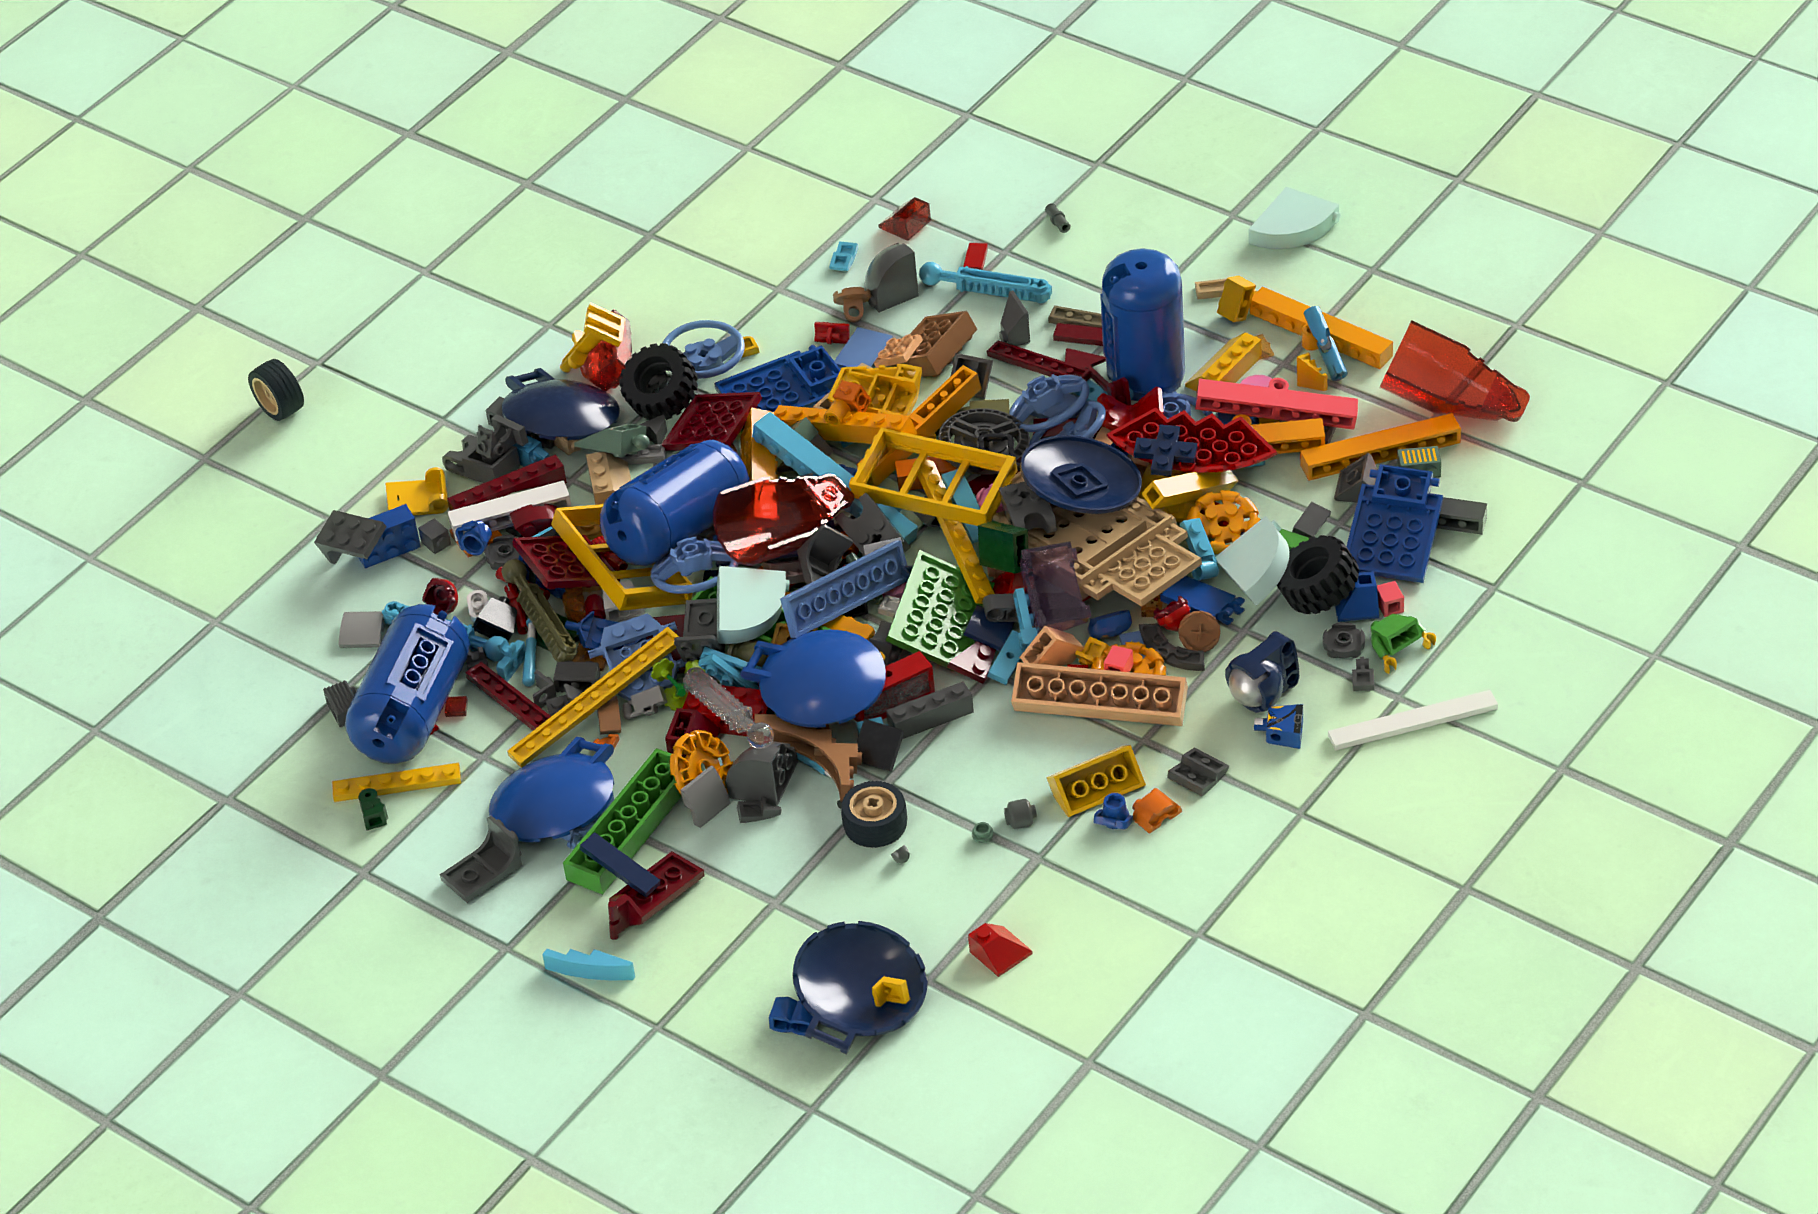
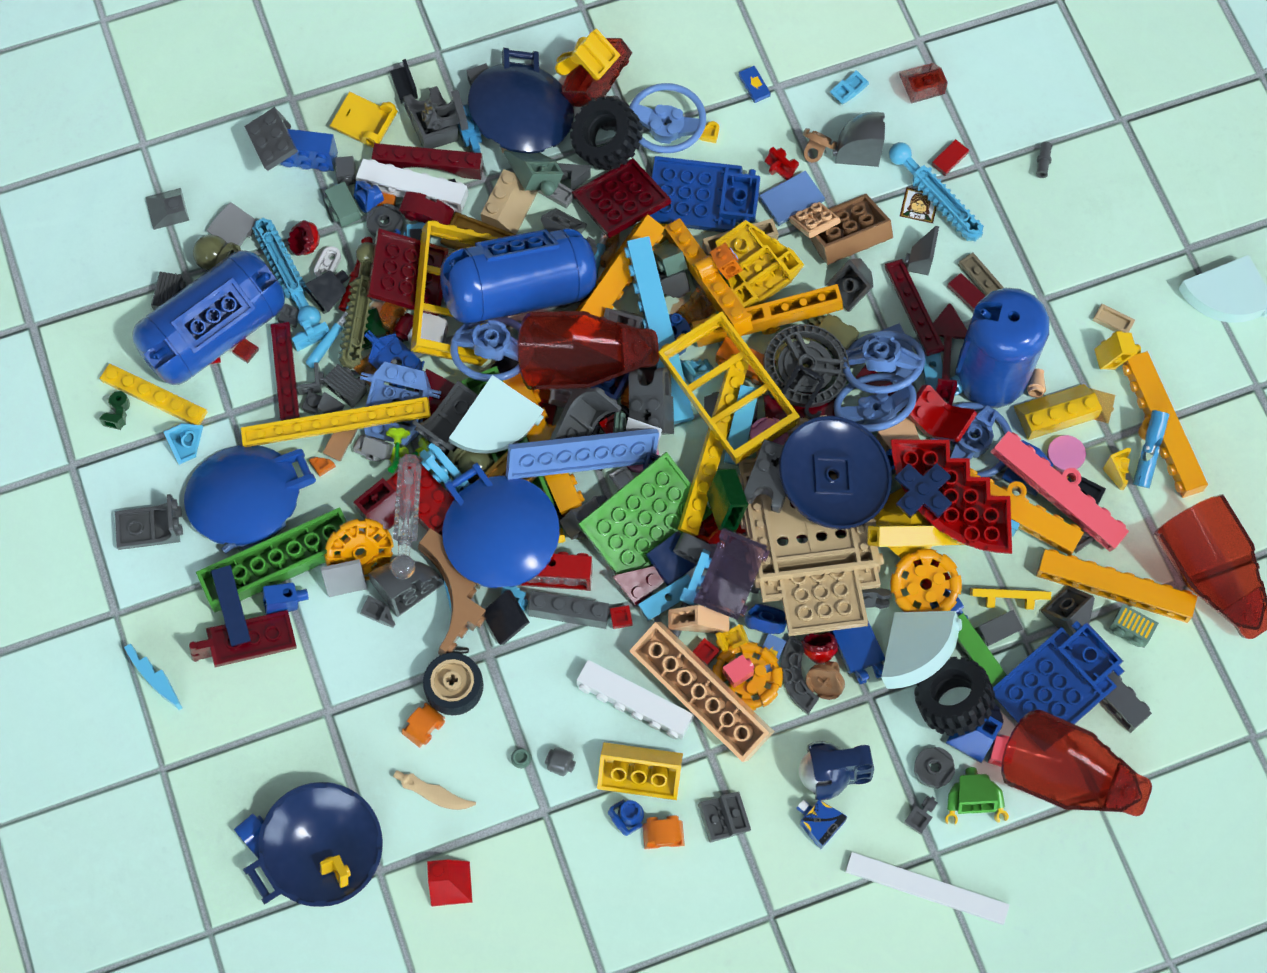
camera: 30 degrees right, 25 degrees up
dark grey hinge [891,845,910,864] -> none
medium azure plate [1179,518,1219,580] -> none
none -> dark grey slope [145,188,189,230]
none -> medium azure slope [163,423,203,464]
none -> olive tile [193,235,241,270]
none -> blue torso [263,583,309,615]
none -> sand green brick [324,181,362,227]
none -> black panel [390,59,418,104]
none -> tan sword [393,770,476,810]
none -> orange cylinder [402,703,445,748]
none -> white brick [577,660,694,739]
none -> red plate [610,605,633,629]
none -> clear orange cylinder [676,287,717,329]
none -> blue tile [739,66,771,103]
none -> sticker [900,187,937,223]
none -> yellow hinge [970,587,1051,610]
none -> clear red windscreen [1001,710,1152,817]
none -> light nougat cone [1027,369,1046,398]

